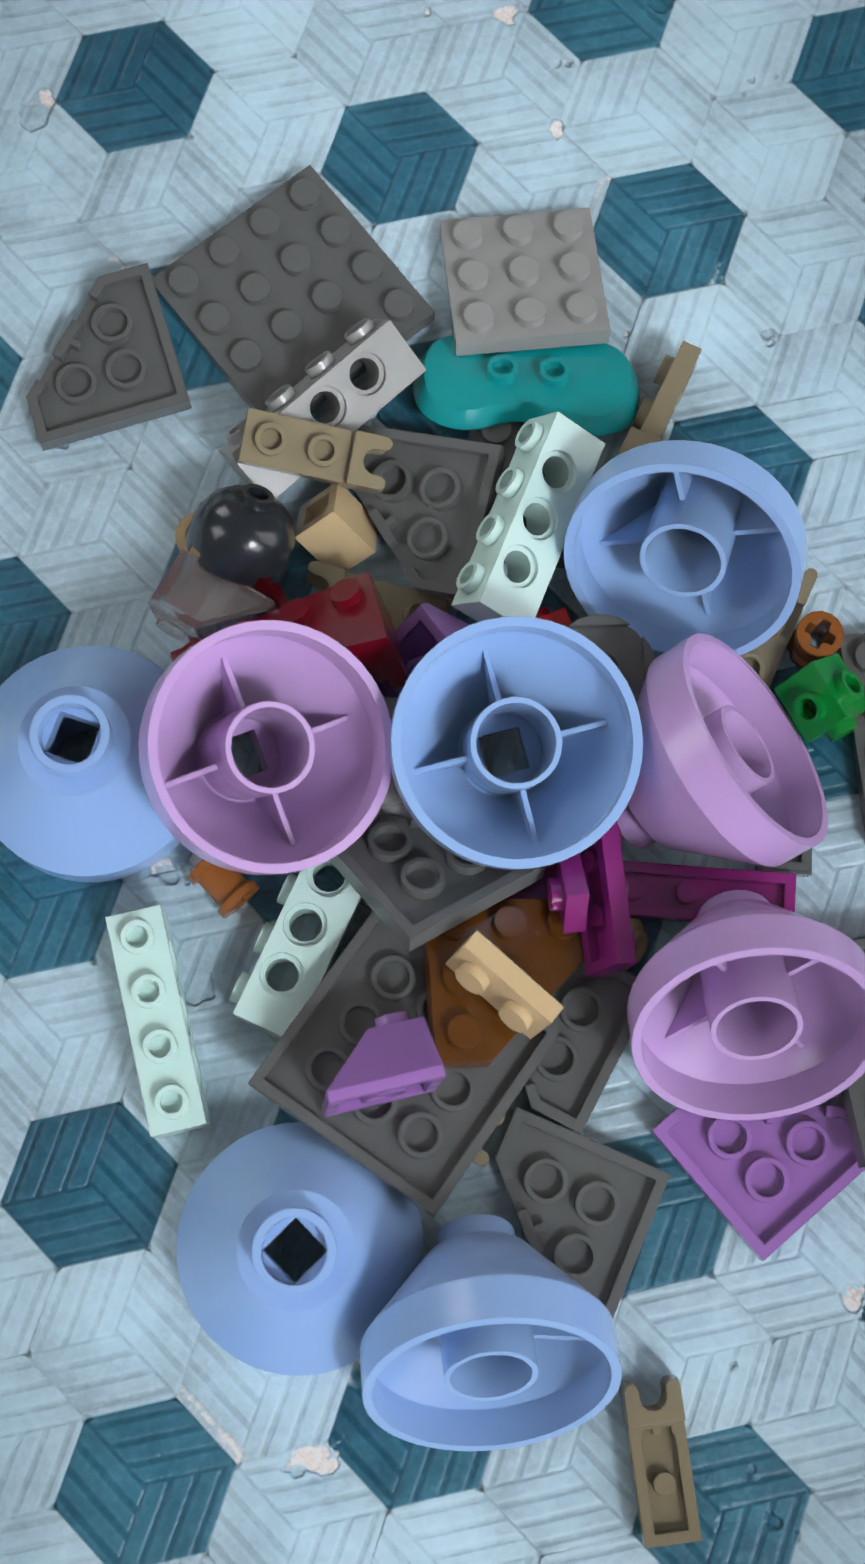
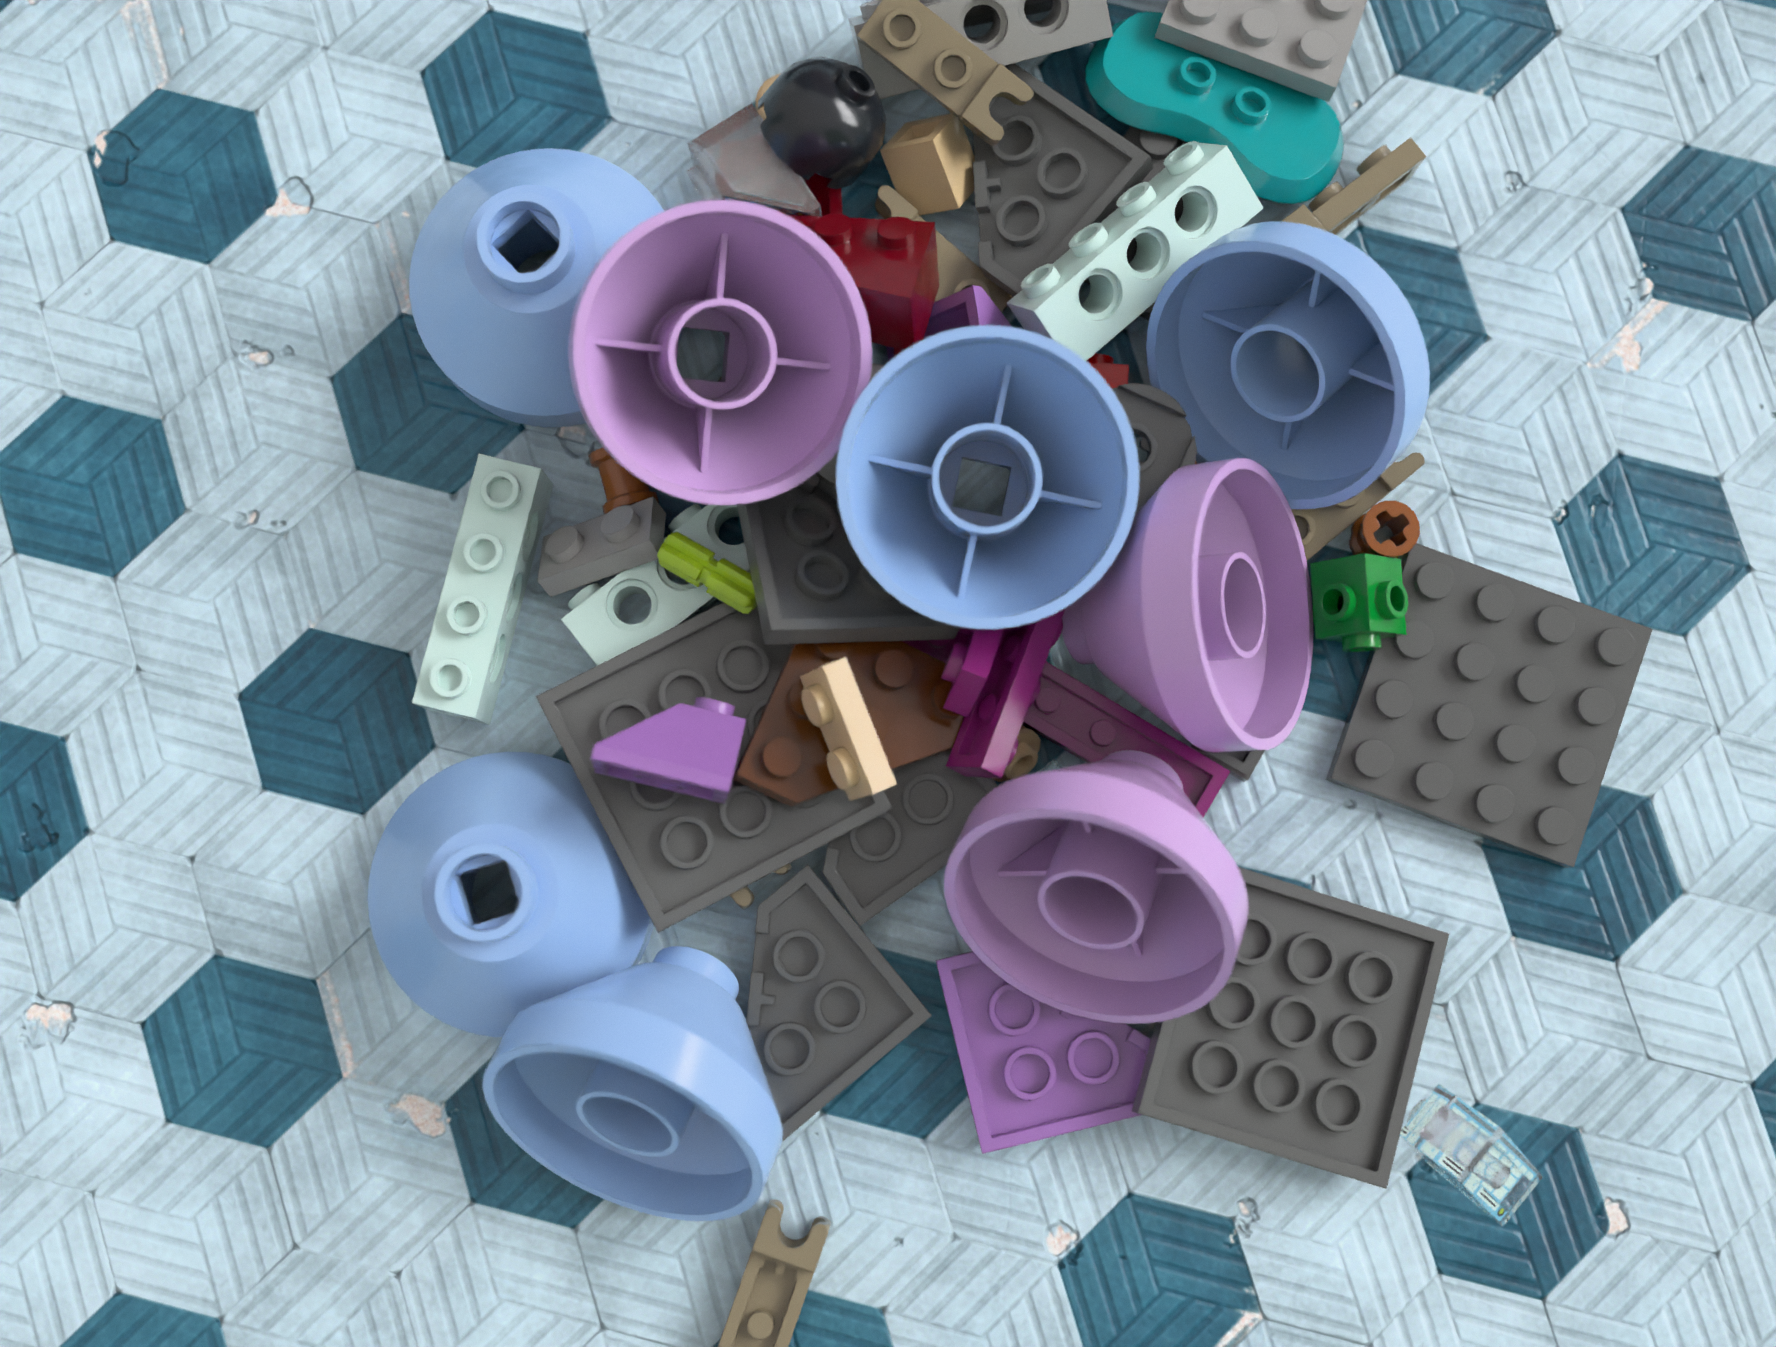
camera: 30 degrees right, 5 degrees up
none -> light grey plate [537,497,666,597]
none -> lime piece [657,532,757,614]

